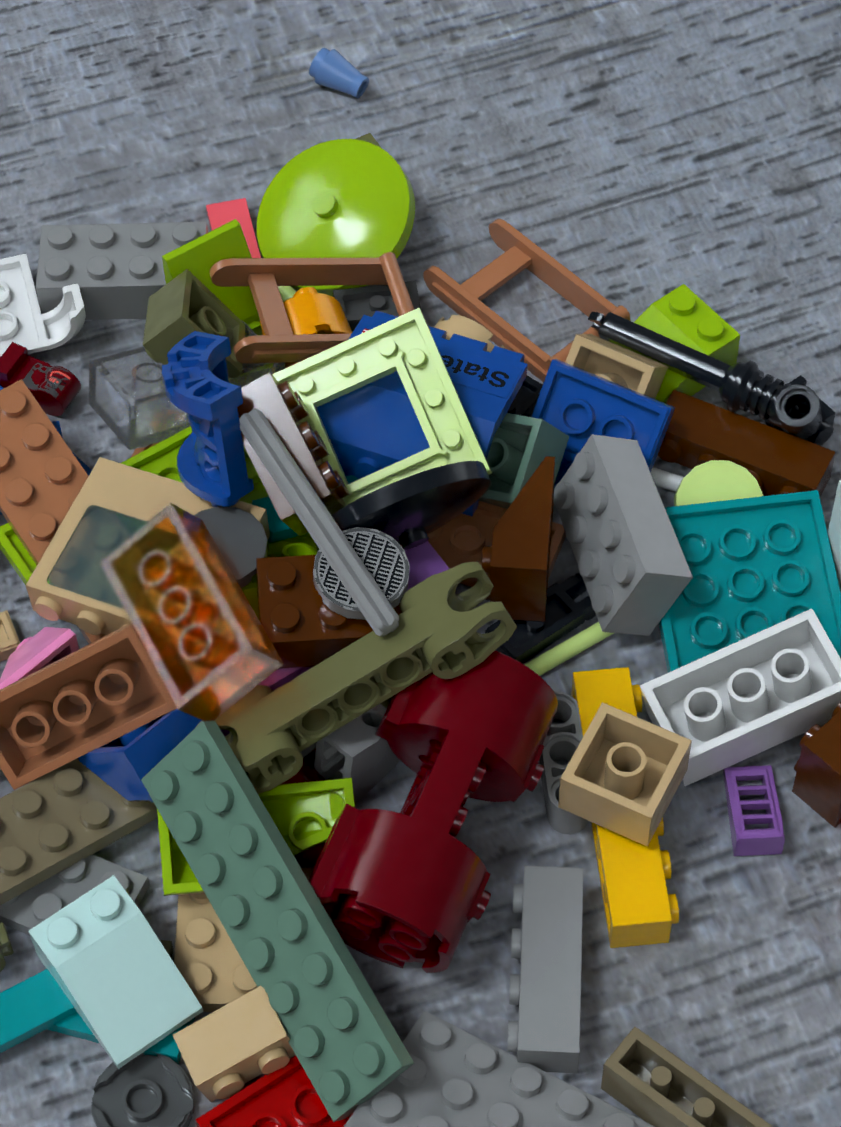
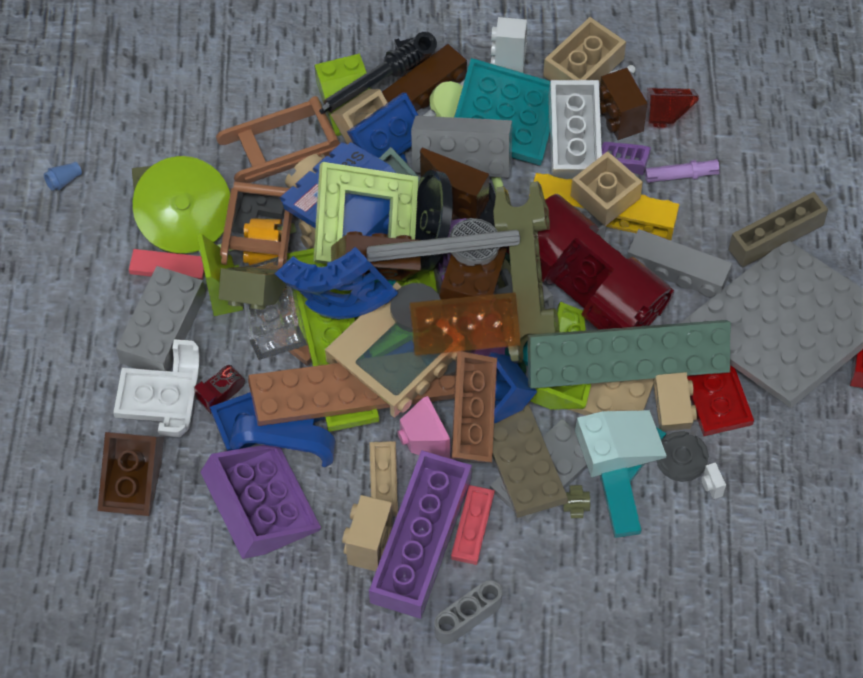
camera: 70 degrees left, 5 degrees up
none -> lavender pin [645,159,719,183]

